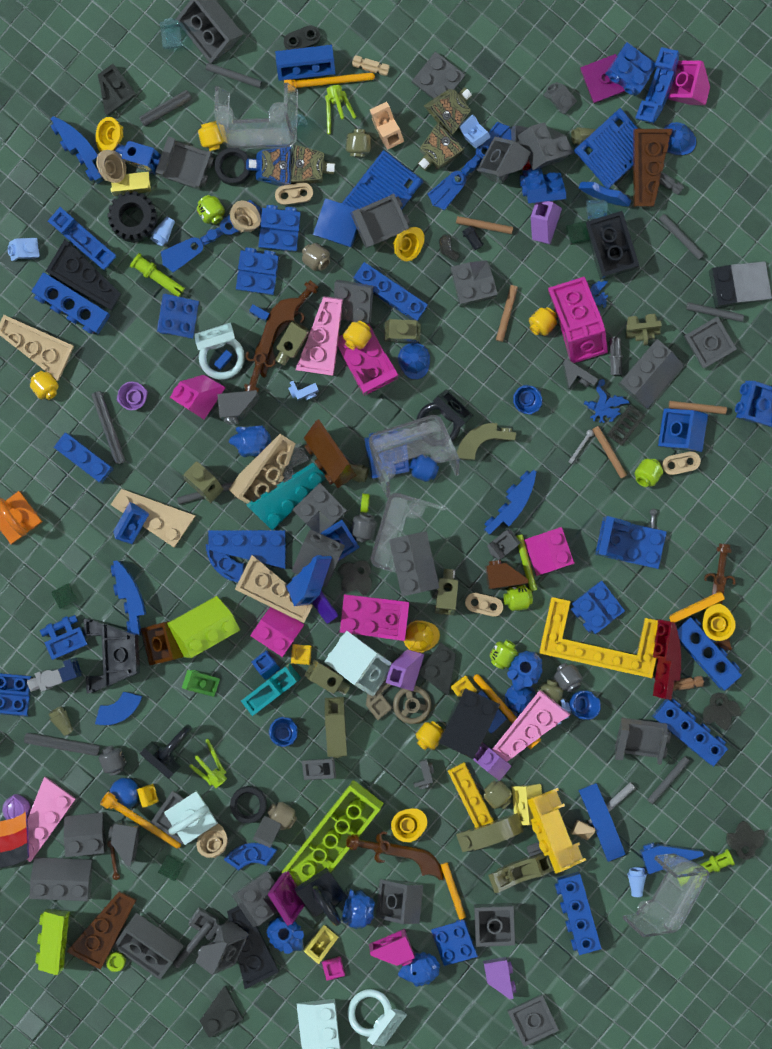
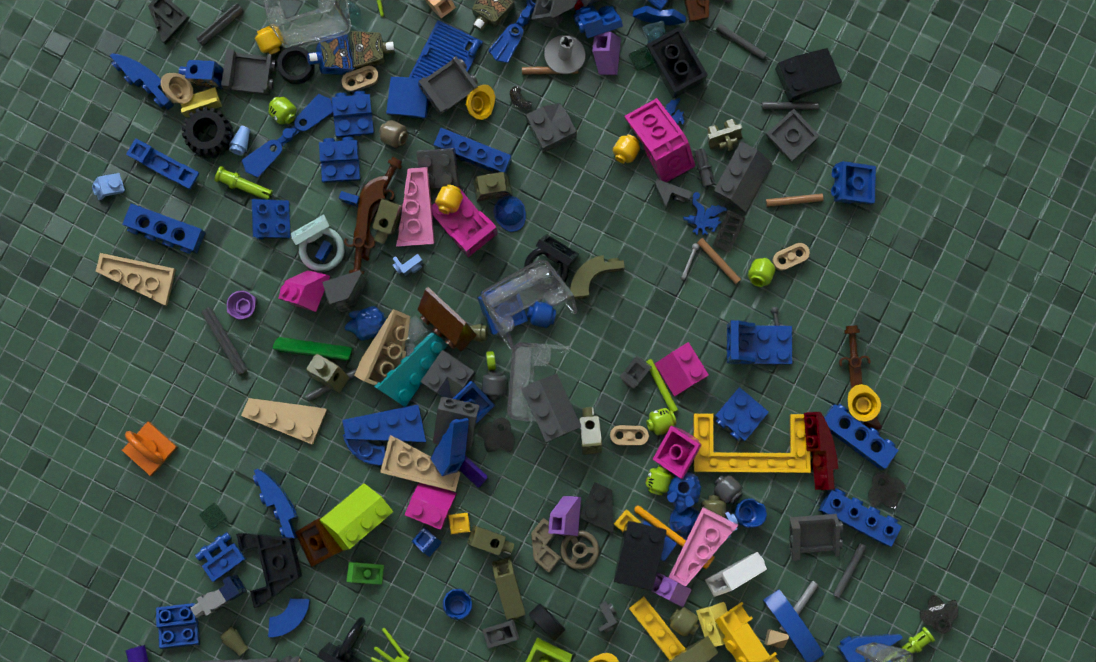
camera: 10 degrees left, 5 degrees down
yellow head [30,371,59,400] -> none
black wing [45,239,122,311] -> none
blue brick [54,432,114,483] -> none
yellow piece [96,117,124,152] -> none
blue slope [114,502,149,544] -> none
tan piece [229,200,261,232] -> none
teal slope [241,663,301,716] -> none
light aqua slope [324,631,392,696] -> none
dark pink bracket [340,594,409,641] -> none
olive head [346,129,371,157] -> none
yellow piece [404,620,440,653] -> none
yellow head [416,721,443,750] -> none
black pin [462,225,484,251] -> none
blue slope [484,470,536,535] -> none
reddish brown slope [485,560,528,589] -> none
medium nougat bar [496,285,518,342] -> none
blue hair [513,385,542,415] -> none
blue slope [658,408,708,452] -> none
light orange tile [669,591,725,622] -> none
medium nougat axle [673,676,704,691] -> none
none -> green slope [273,337,353,362]
none -> black tyre [529,603,565,641]
none -> light grey piece [544,35,586,74]
none -> dark pink slope [653,426,701,479]
none -> white slope [705,552,767,597]

